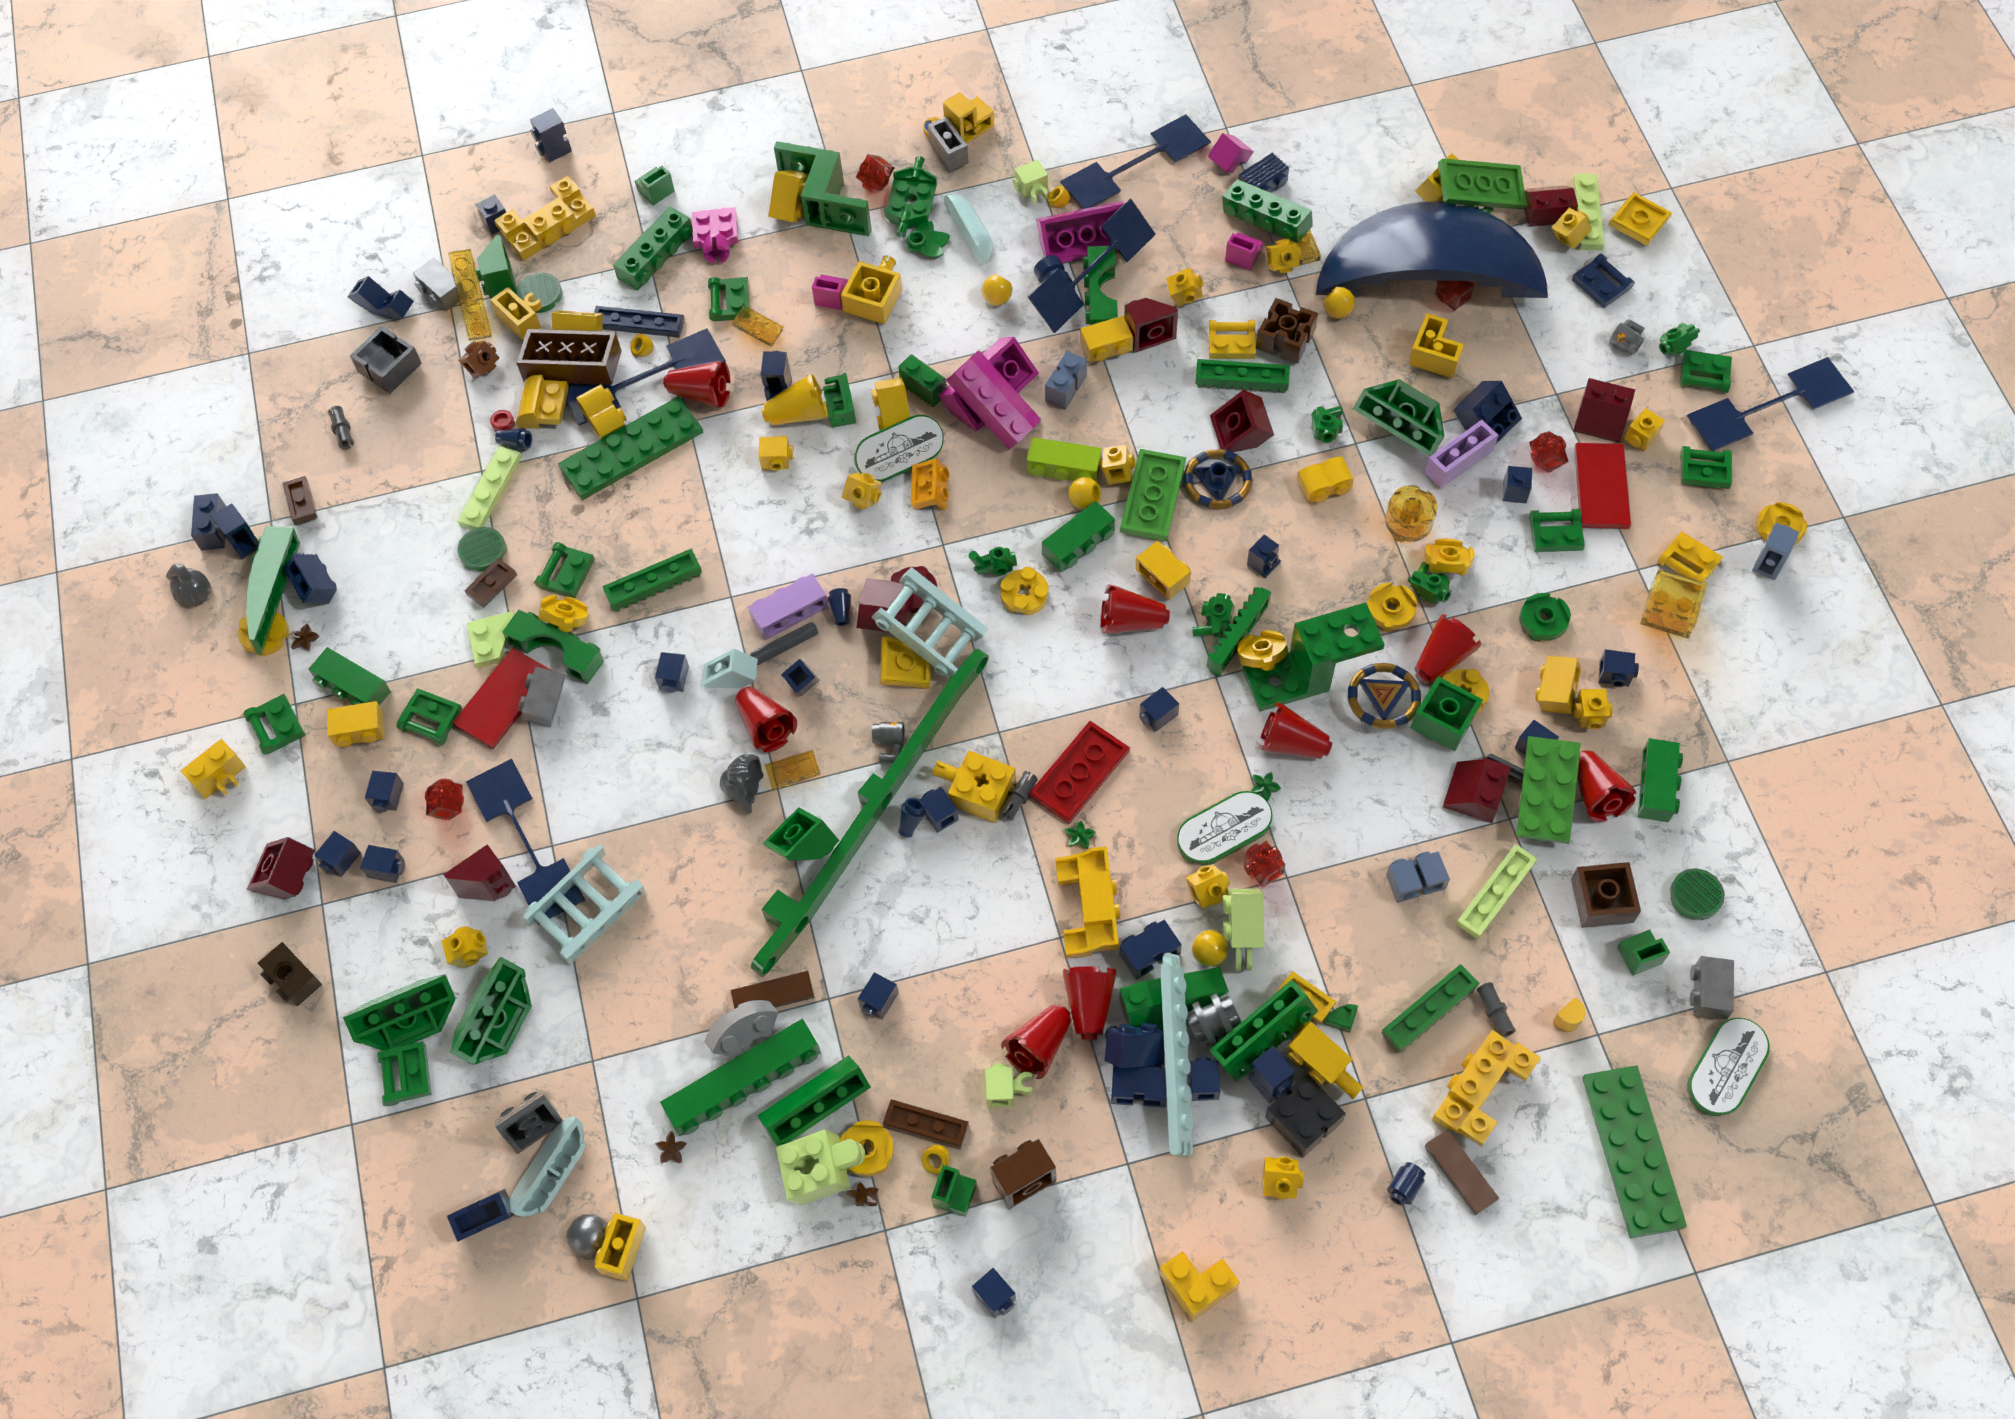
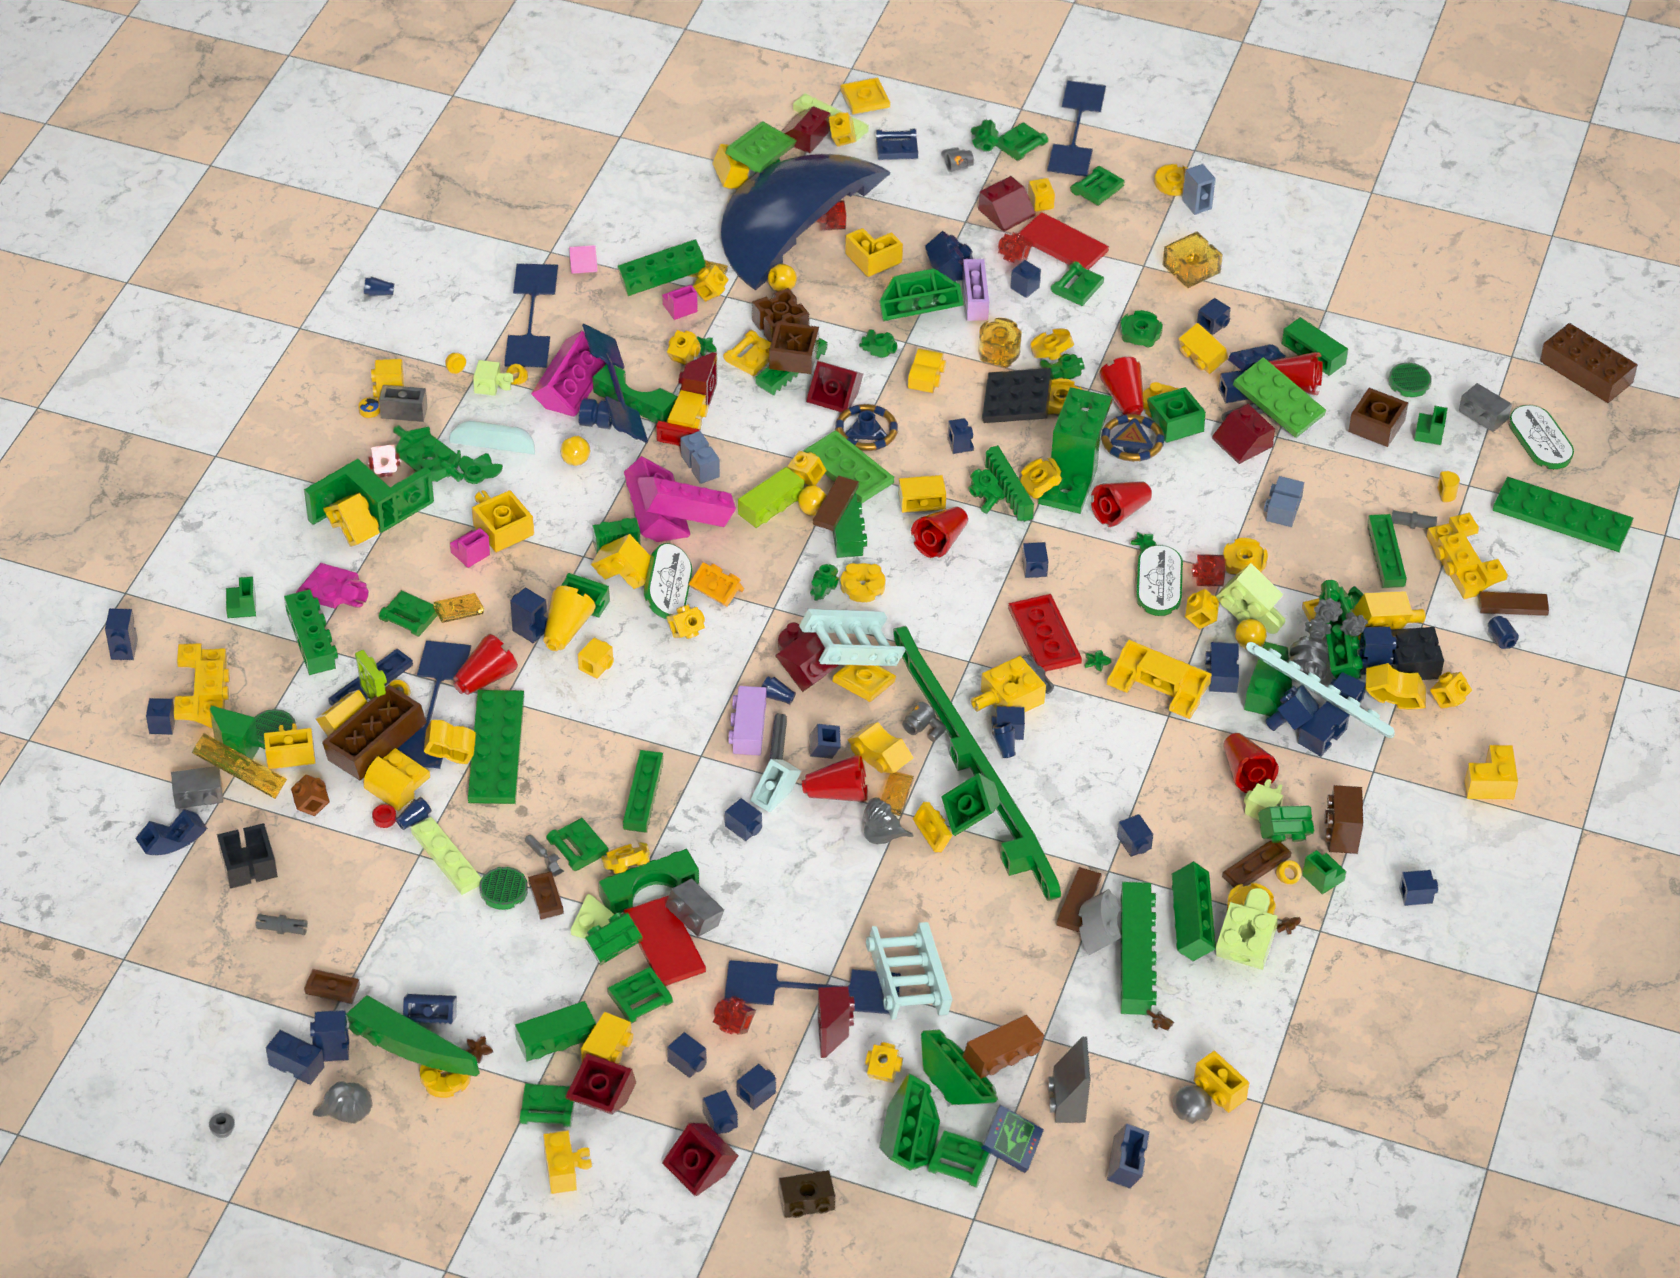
camera: 60 degrees left, 15 degrees down
light aqua brick [510,1116,586,1217] -> none
red cone [1063,966,1116,1041] -> none
dark blue brick [1238,152,1289,193] -> none
yellowish green plate [1456,844,1537,939] -> none
yellow brick [1573,689,1613,730] -> none
yellow plate [1657,531,1723,589] -> none
none -> flat silver plate [209,1113,235,1138]
none -> lime plate [355,650,387,700]
none -> dark blue cone [363,276,394,297]
none -> yellow plate [445,353,466,374]
none -> flat silver piece [525,835,564,877]
none -> dark red slope [565,1053,637,1114]
none -> green brick [585,912,643,966]
none -> red tile [656,421,700,446]
none -> green plant [697,336,717,356]
none -> reddish brown brick [769,321,819,374]
none -> reddish brown tile [813,475,859,531]
none -> yellow brick [847,722,913,773]
none -> yellow hinge [913,802,953,852]
none -> dark orange brick [963,1014,1044,1079]
none -> tile [981,1105,1044,1173]
none -> black plate [982,368,1053,423]
none -> yellow plate [1223,538,1268,575]
none -> dark blue plate [1228,344,1286,371]
none -> green brick [1258,805,1315,843]
none -> dark grey plant [1305,580,1368,639]
none -> yellow brick [1366,663,1426,710]
none -> reddish brown brick [1540,323,1638,403]

